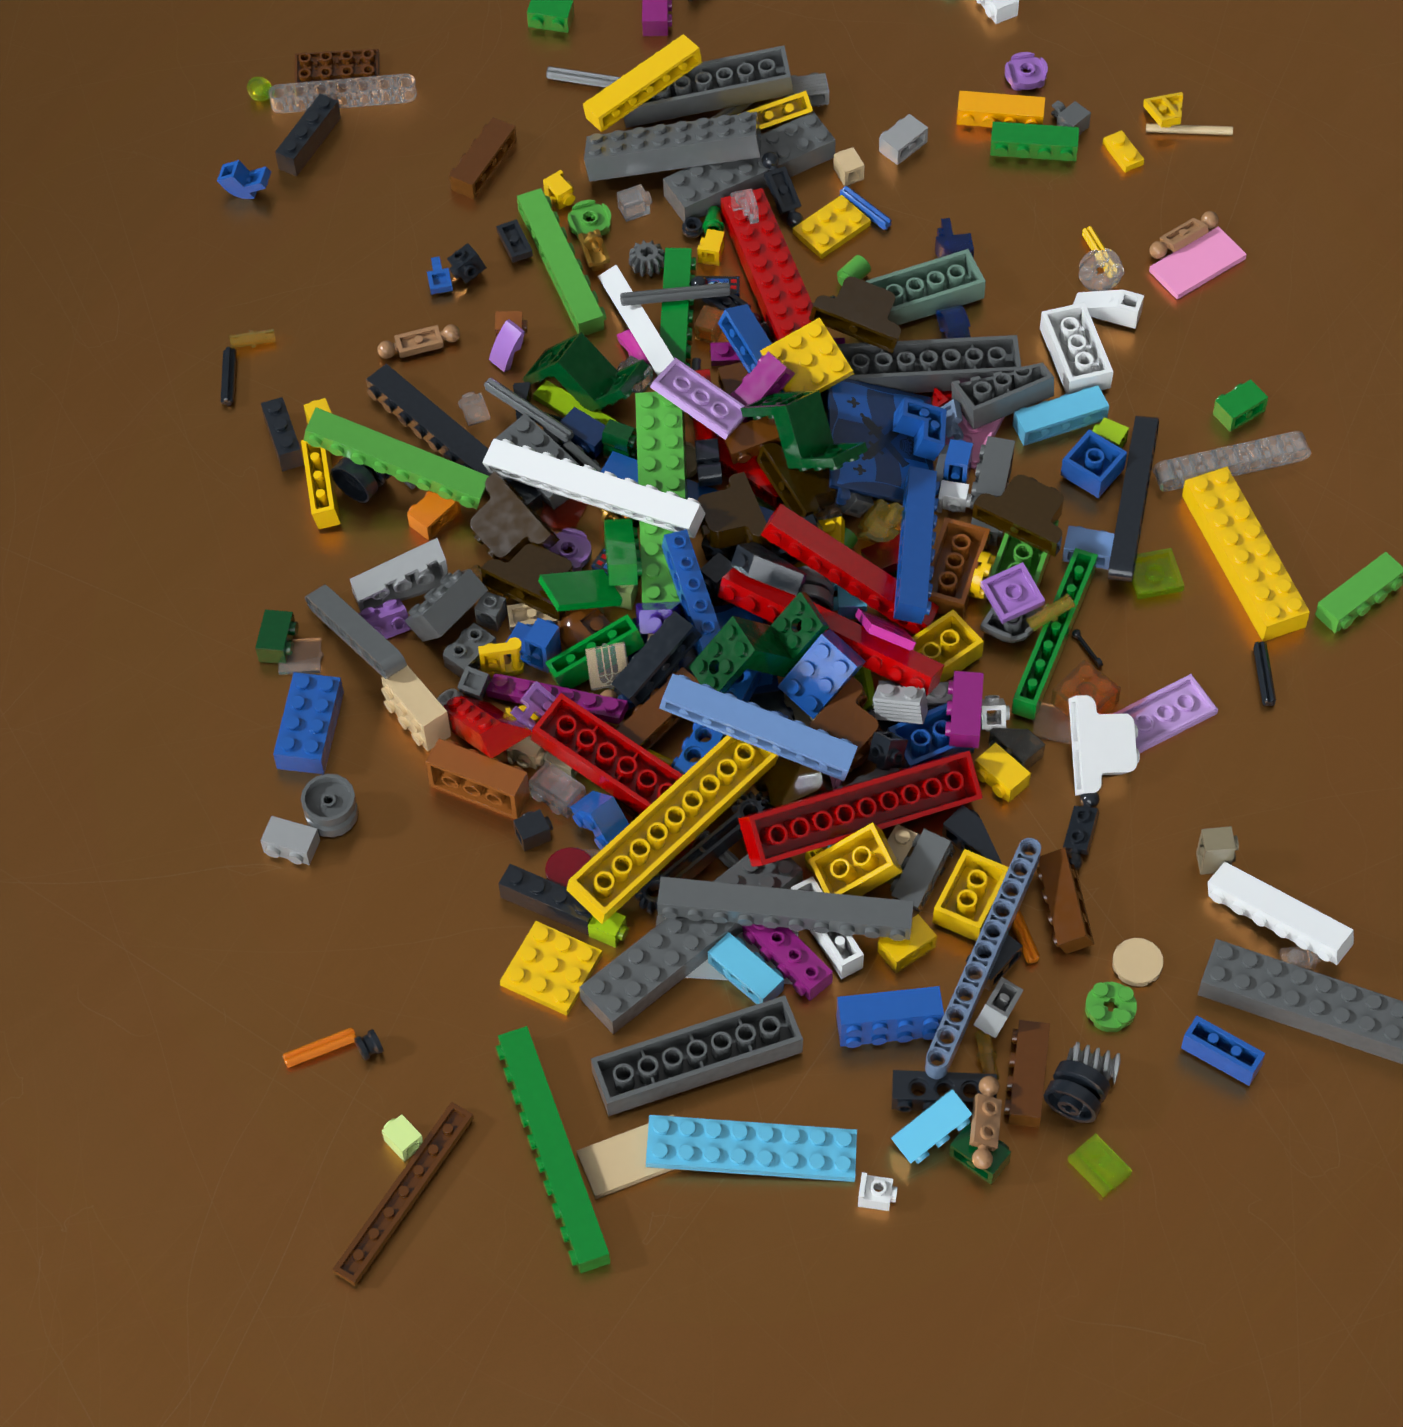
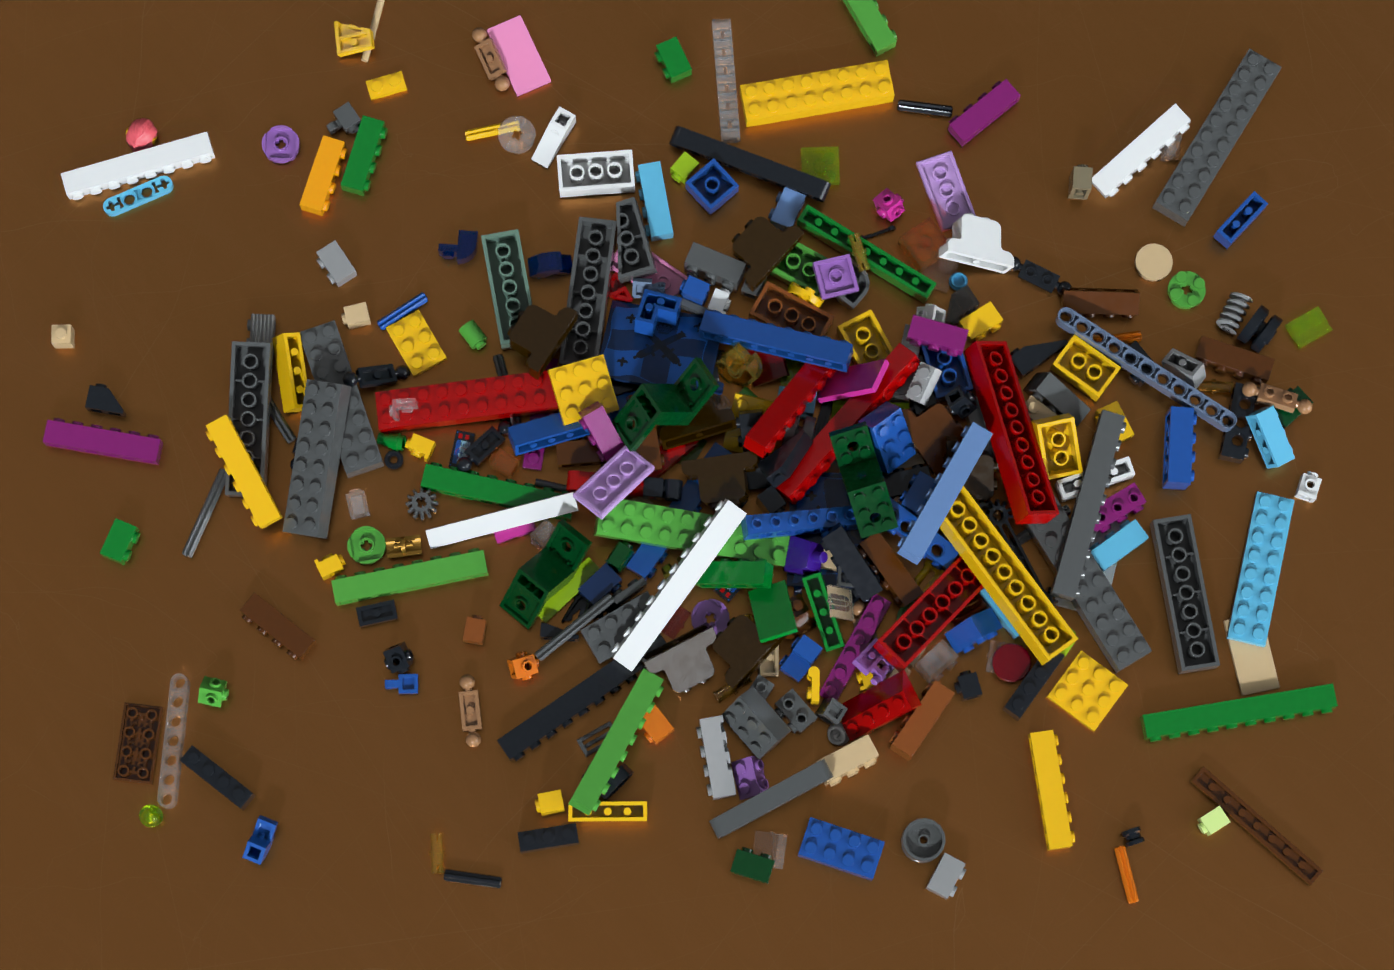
camera: 85 degrees left, 20 degrees up
clear bracket [458,392,490,427] -> none
medium lavender slope [489,319,525,372] -> none
dark grey axle [620,283,731,306] -> none
none -> bright green brick [198,676,229,708]
none -> orange brick [507,651,539,680]
none -> dark pink brick [873,188,905,222]
none -> magenta brick [948,79,1021,147]
none -> dark azure plate [949,272,968,291]
none -> yellow brick [1028,730,1075,851]

